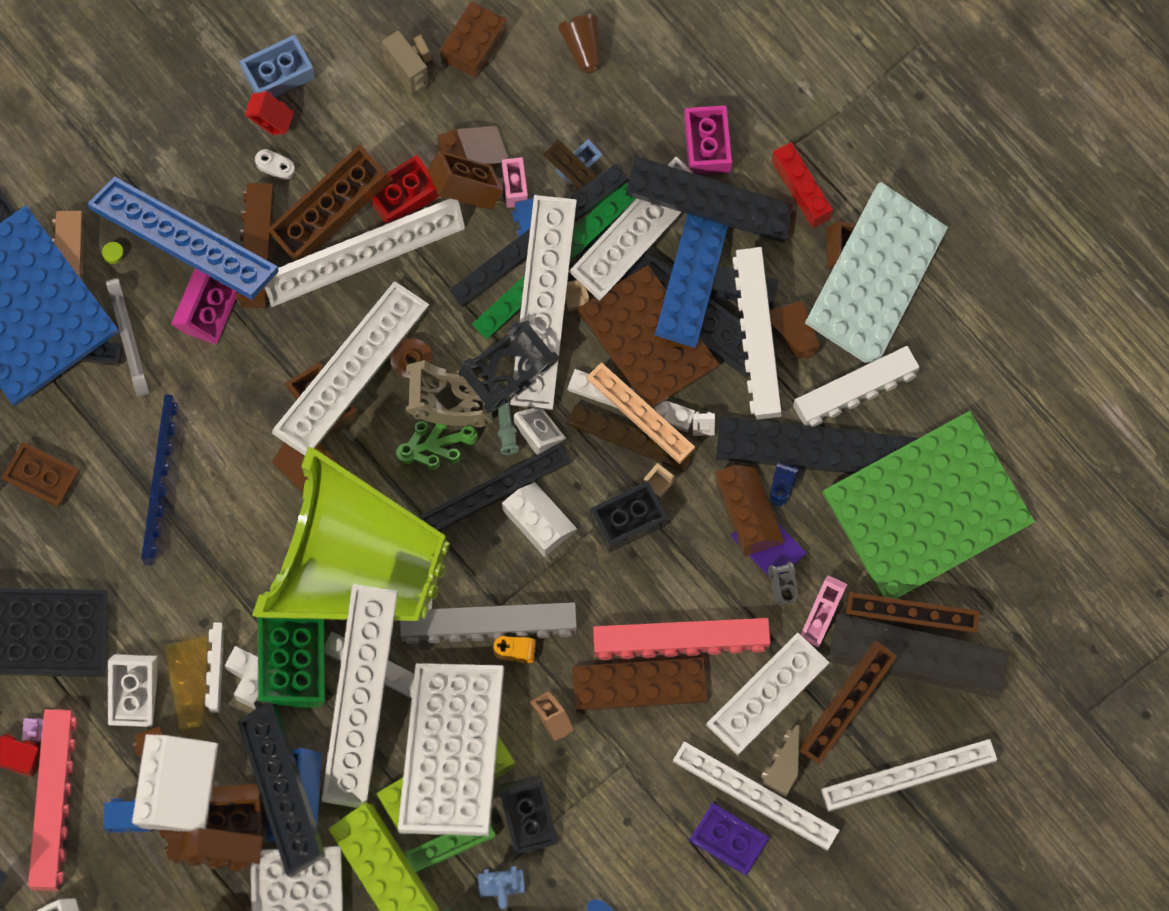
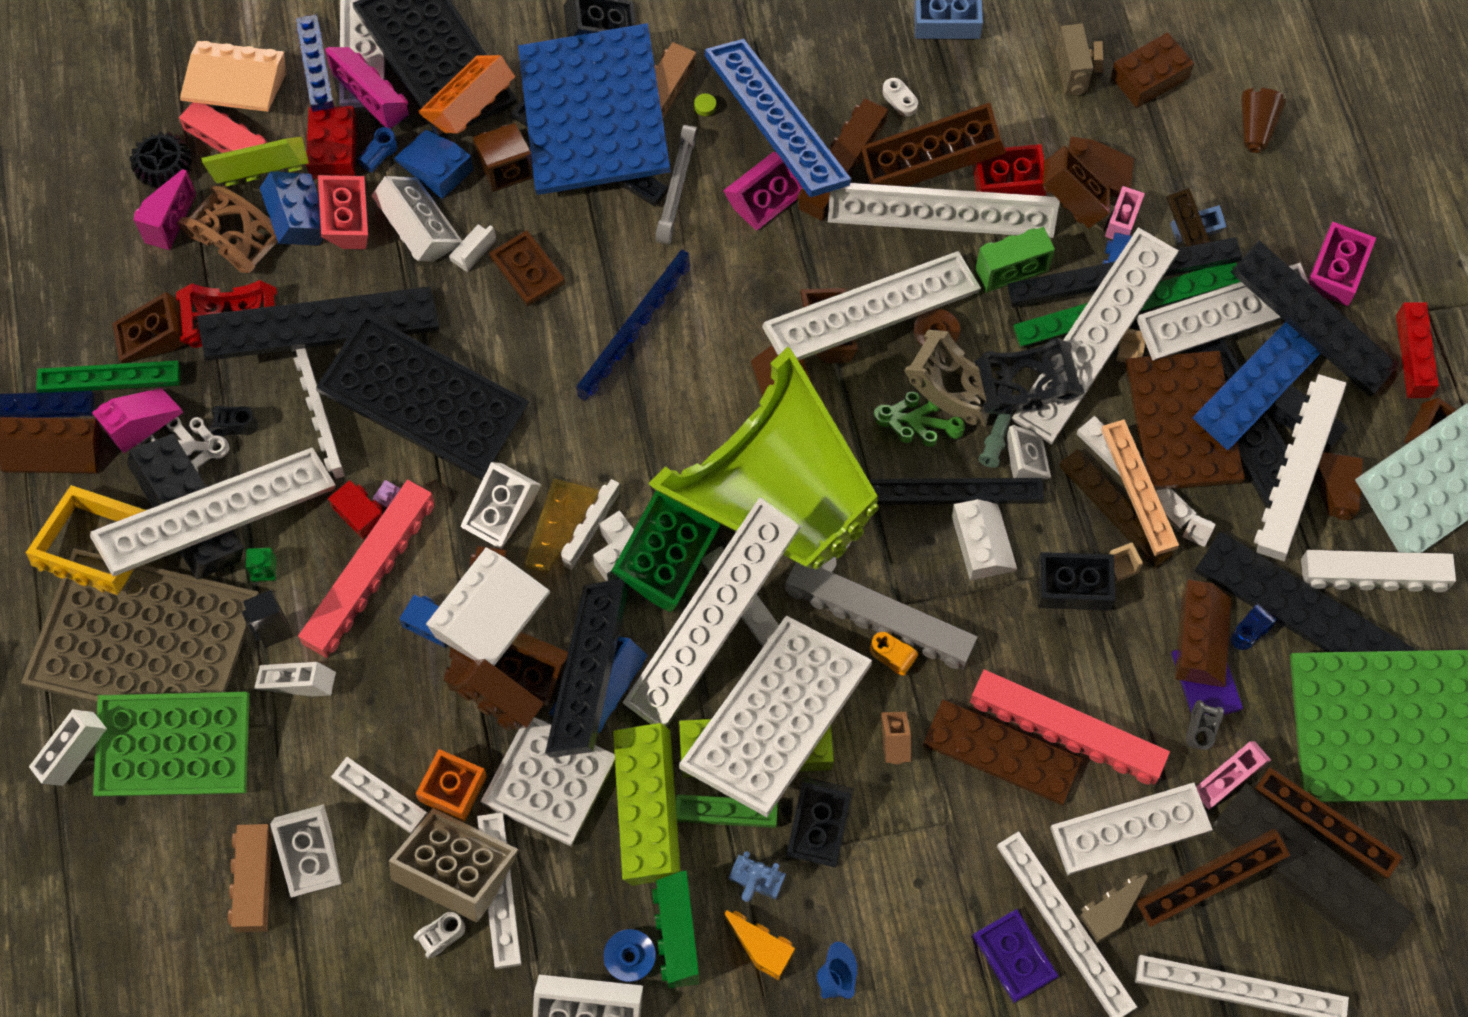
camera: 30 degrees right, 5 degrees down
red brick [245,91,294,135] -> none
none -> bright green brick [975,227,1055,293]

